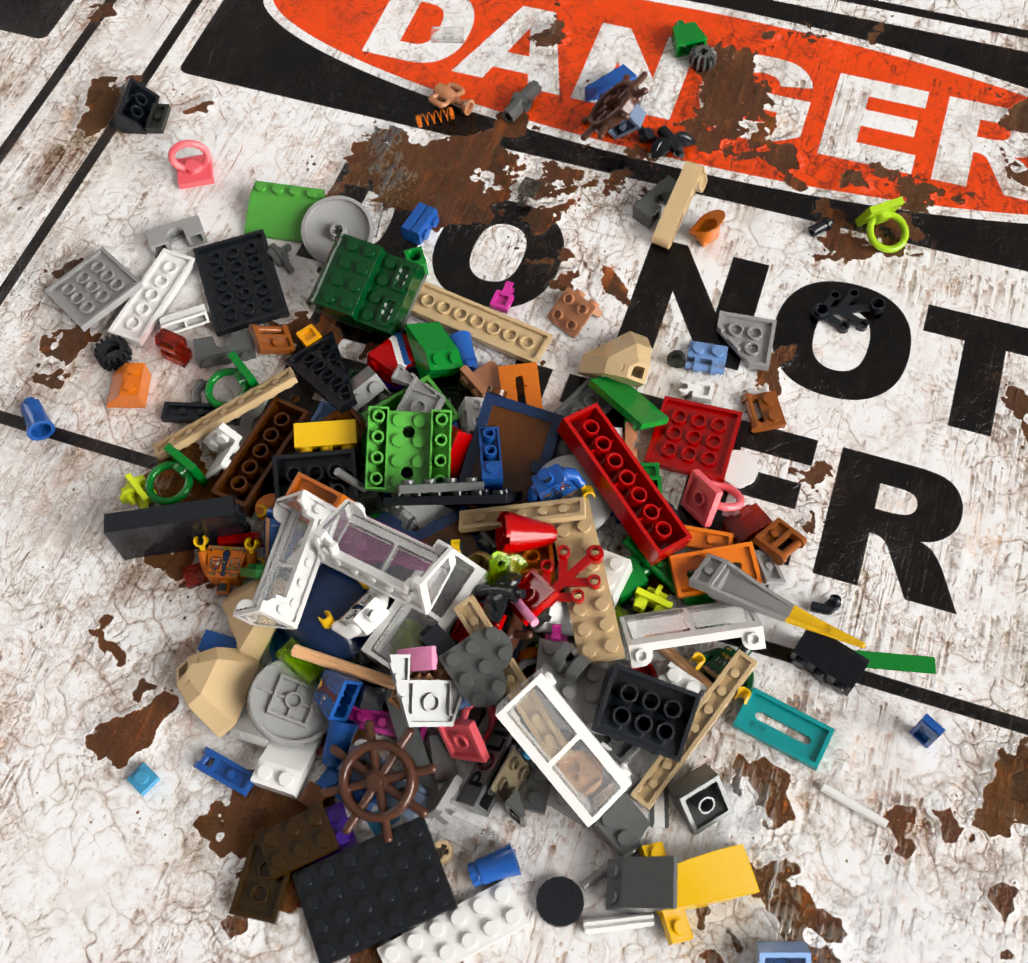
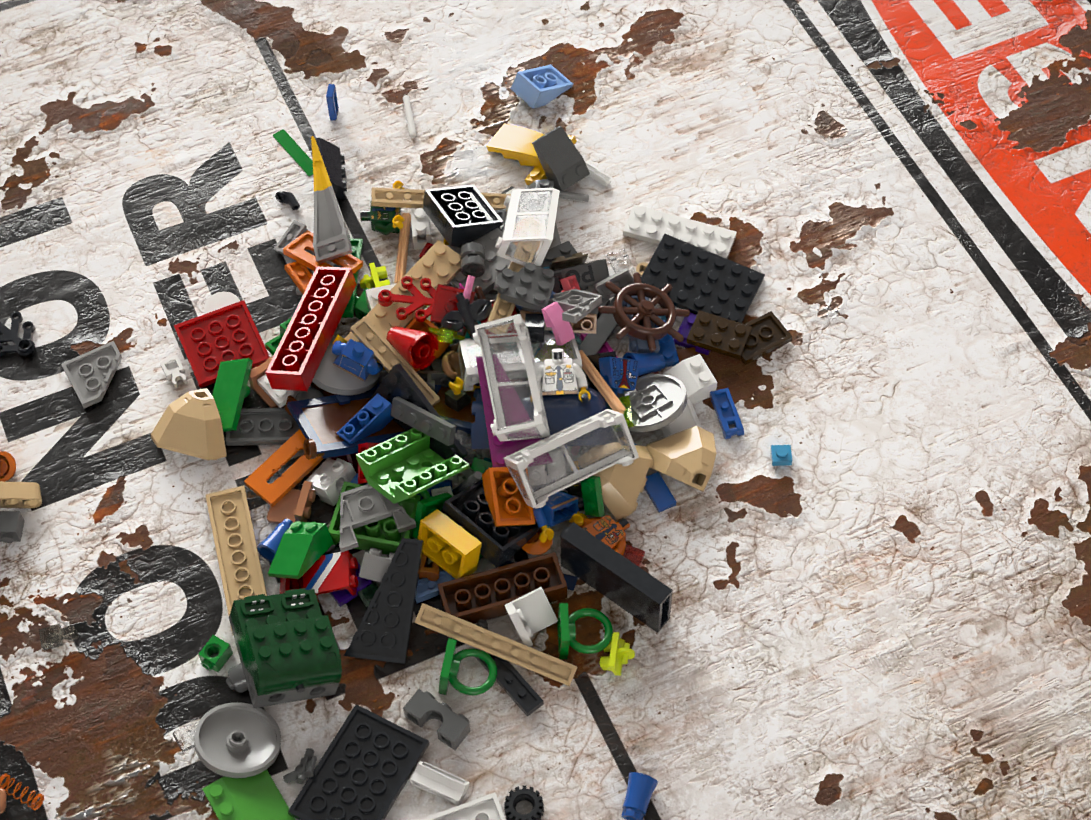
camera: 135 degrees left, 5 degrees down
orange slope [106,363,152,408] -> none
clear red brick [155,328,192,368] -> none
dark grey arm [191,379,207,403] -> none
dark orange plate [248,324,296,354] -> none
light orange plate [296,324,322,347] -> none
blue brick [400,202,439,245] -> none
blue plant [467,842,522,887] -> none
dark pink plate [489,281,514,314] -> none
dark grey slope [506,789,527,828] -> none
black tile [536,876,584,928] -> none
nougat bracket [547,287,603,338] -> none
windscreen [618,601,766,668] -> none
pearl dark grey plate [667,350,686,368] -> none
dark grey slope [667,763,734,835] -> none
coral tile [680,469,745,528] -> none
medium blue plate [685,340,728,376] -> none
clear red brick [722,503,772,544] -> none
teal piece [732,687,835,771] -> none
dark orange plate [741,391,786,433] -> none
dark orange plate [752,517,807,565] -> none

